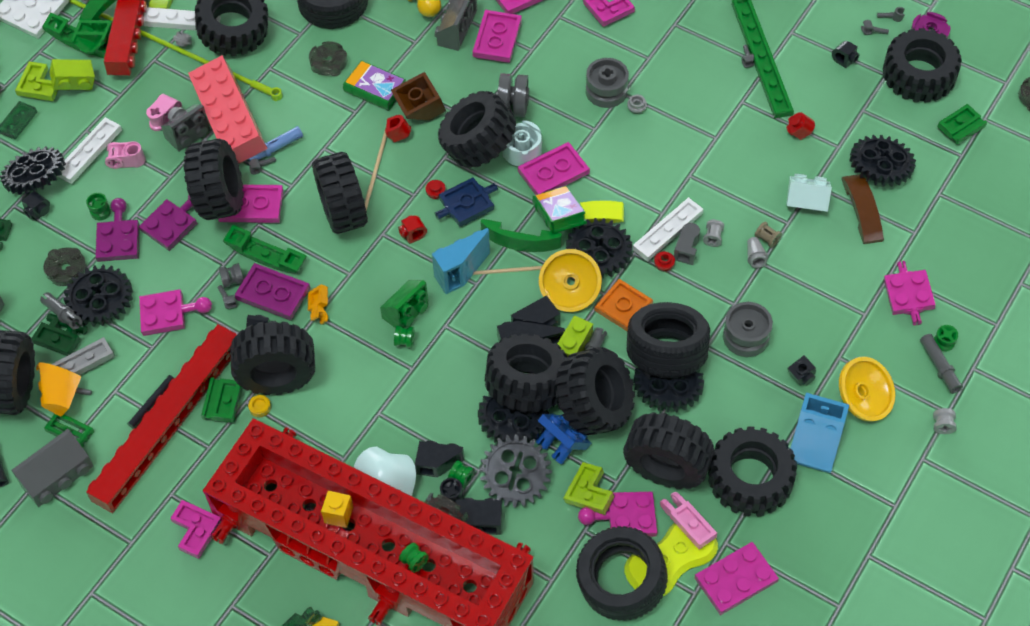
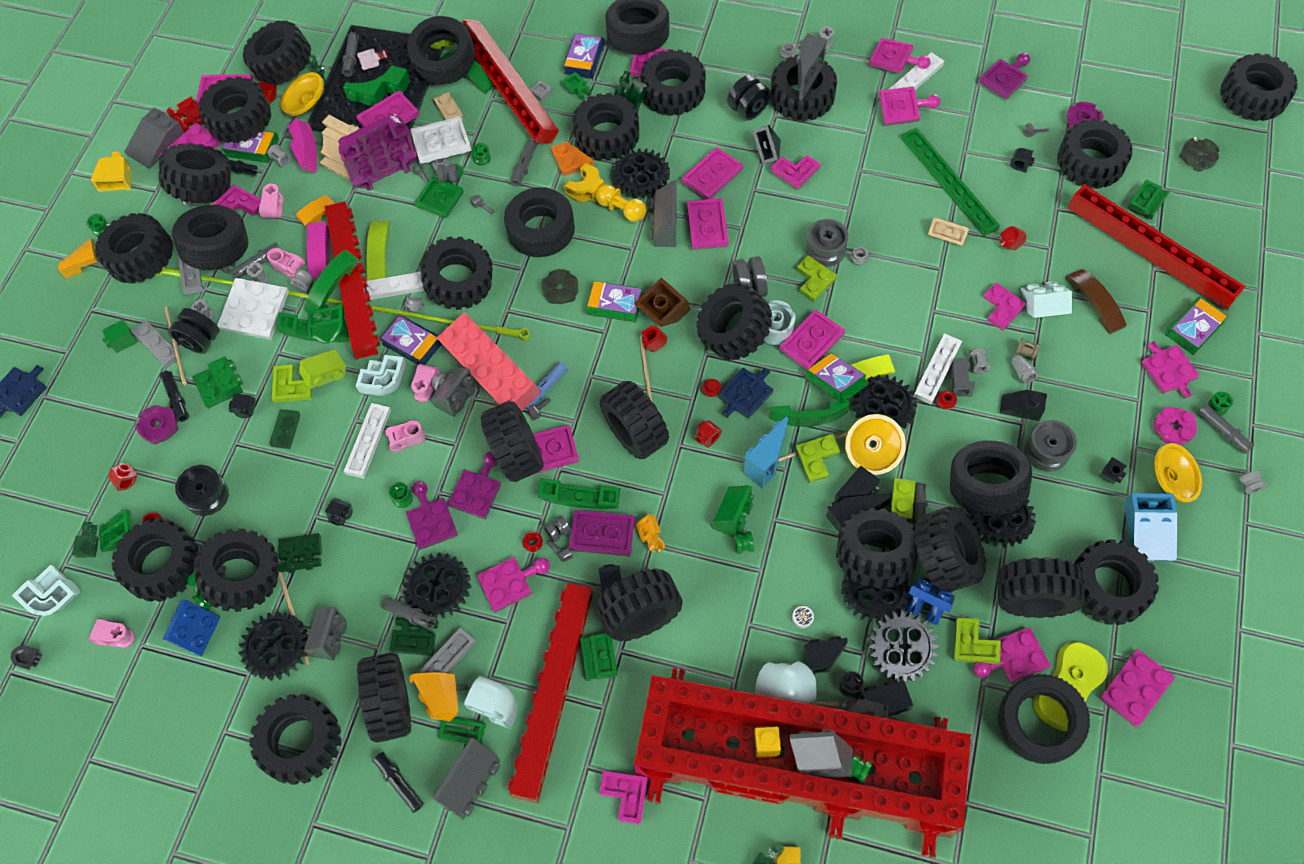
camera: 15 degrees left, 5 degrees up
black gear [0,146,66,195] -> none
clear smoke plate [43,247,87,286] -> none
black bar [127,375,174,429] -> none
yellow tile [248,395,271,418] -> none
green wheel [448,460,475,488] -> none
orange tile [594,279,653,331] -> none
bright pink hinge [660,492,717,549] -> none
dark grey hand [741,45,754,68] -> none
black gear [849,135,916,187] -> none
dark grey hand [877,7,905,22] -> none
none -> light aqua brick [356,355,406,396]
none -> piece [380,314,442,365]
none -> light aqua brick [464,676,518,729]
none -> red plate [522,532,543,552]
none -> slope [790,730,853,778]
none -> white tile [792,606,814,628]
none -> lime plate [795,434,840,484]
none -> lime plate [796,255,837,303]
none -> tan plate [928,217,969,246]
none -> dark pink plate [983,282,1027,331]
none -> black slope [999,390,1047,422]
none -> red brick [1068,184,1246,310]
none -> dark pink plate [1153,407,1197,446]
none -> piece [1165,297,1228,355]

